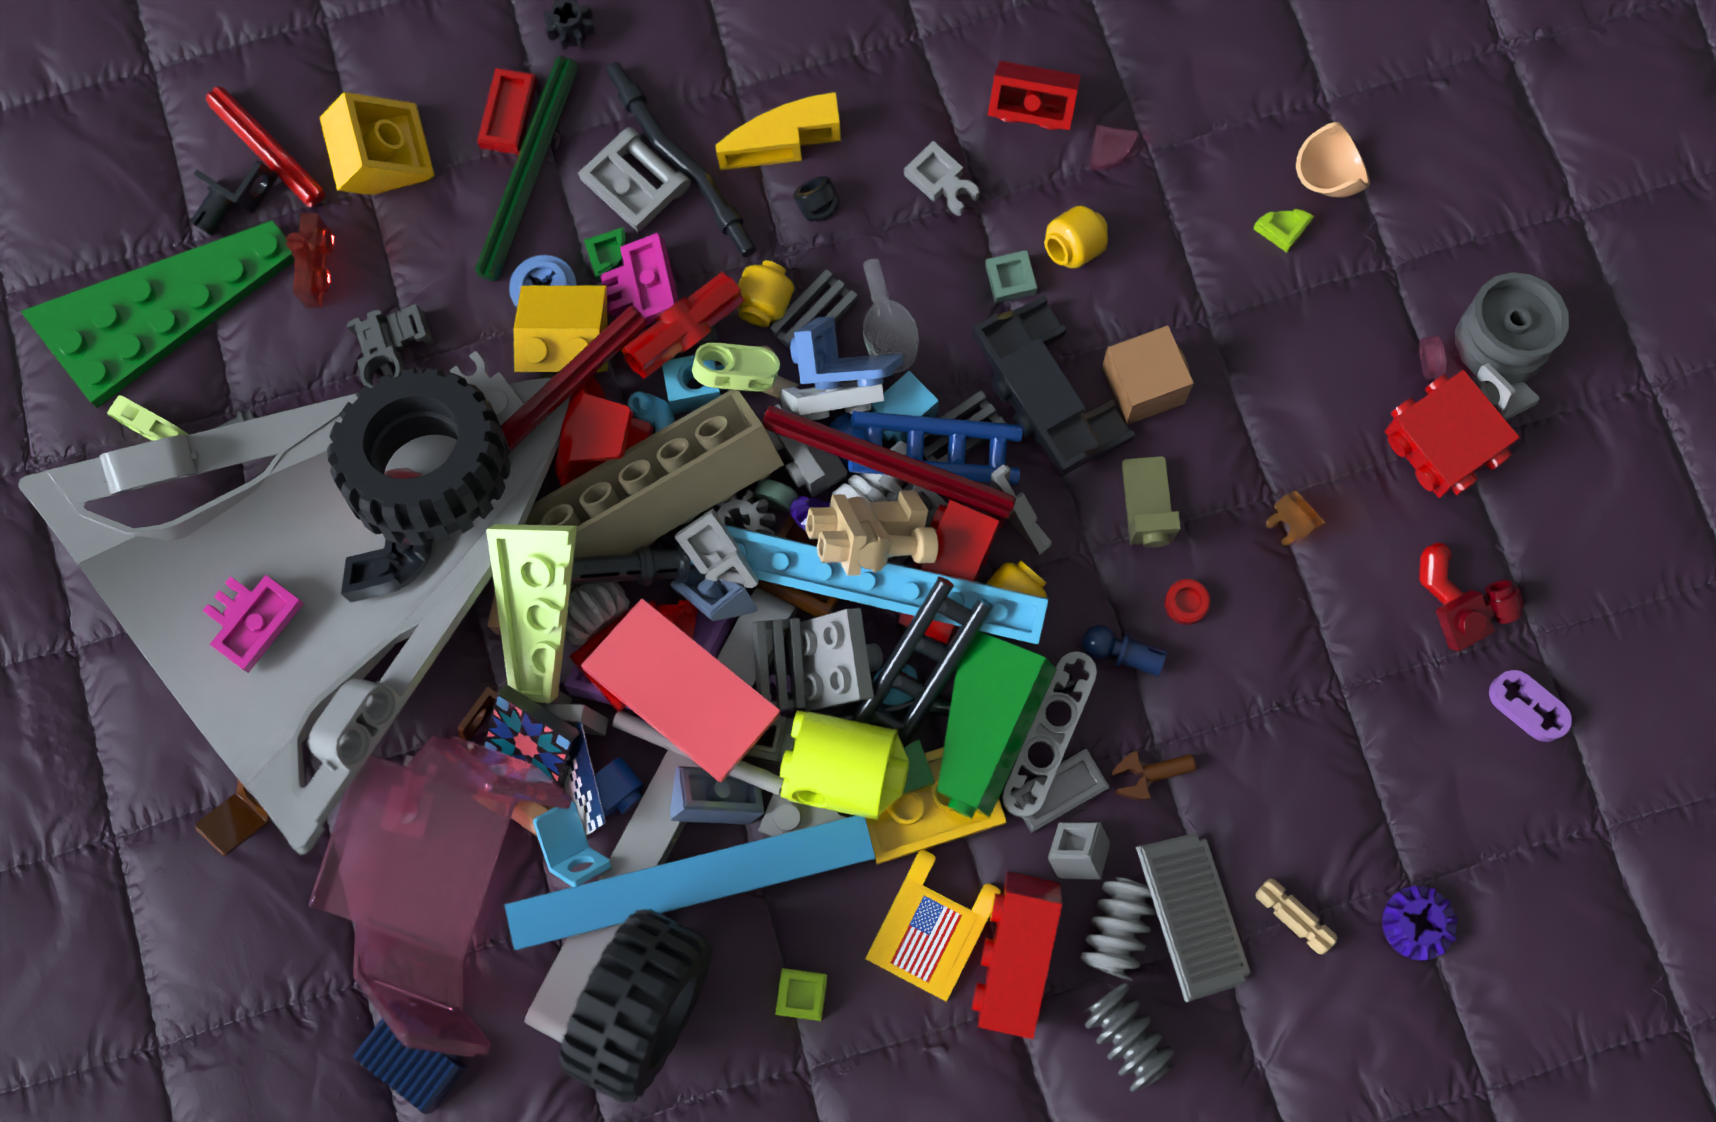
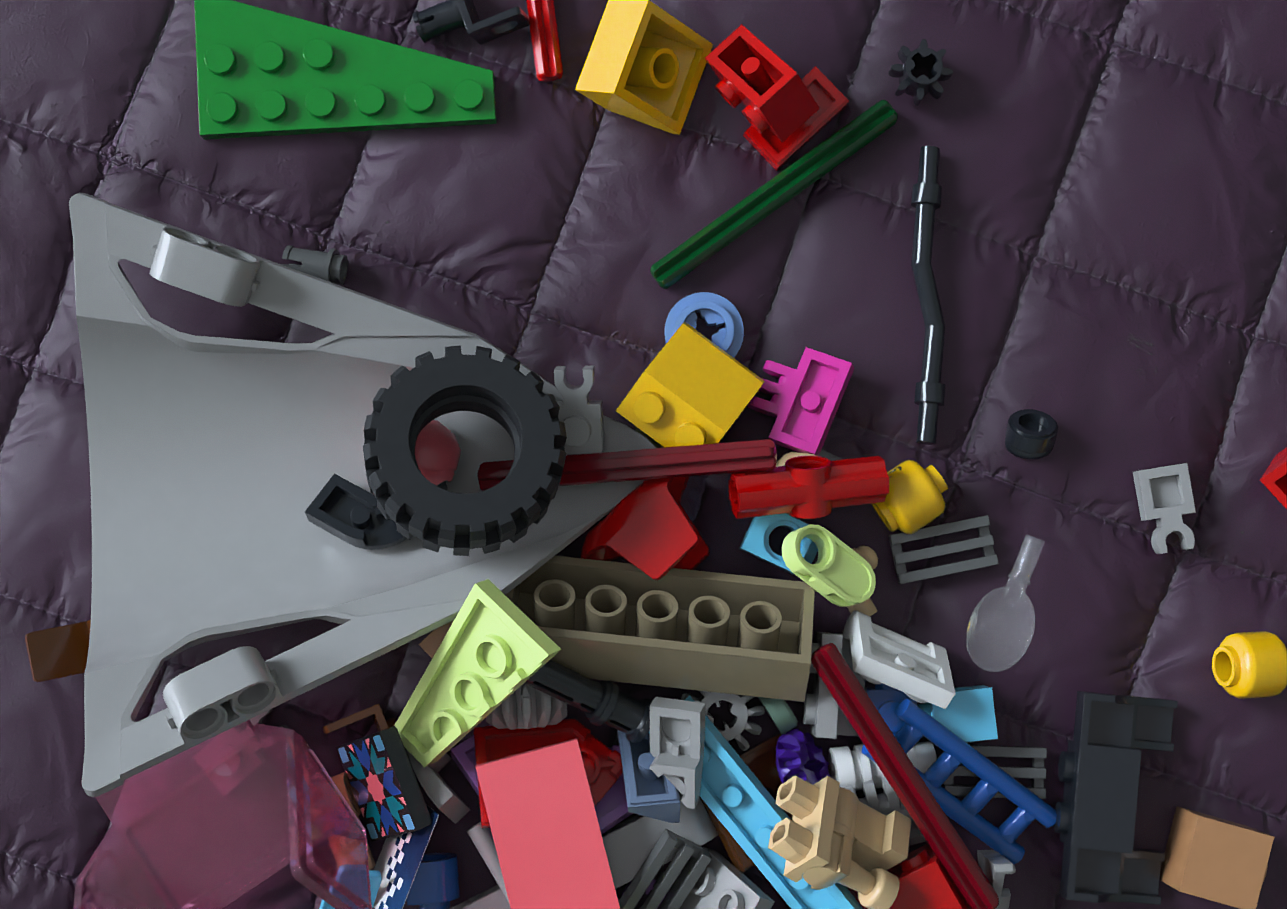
camera: 30 degrees right, 10 degrees up
yellowish green piece [107,395,189,441] -> none
dark pink hinge [202,575,304,673] -> none
clear red plate [285,213,334,308] -> none
dark grey piece [347,304,434,388] -> none
light grey plate [578,127,691,233] -> none
green tile [584,227,627,282] -> none
medium azure arm [628,391,675,432] -> none
yellow slope [716,92,841,170] -> none
medium blue bracket [790,316,904,390] -> none
sand green tile [985,250,1037,304] -> none
none -> red brick [705,24,820,142]

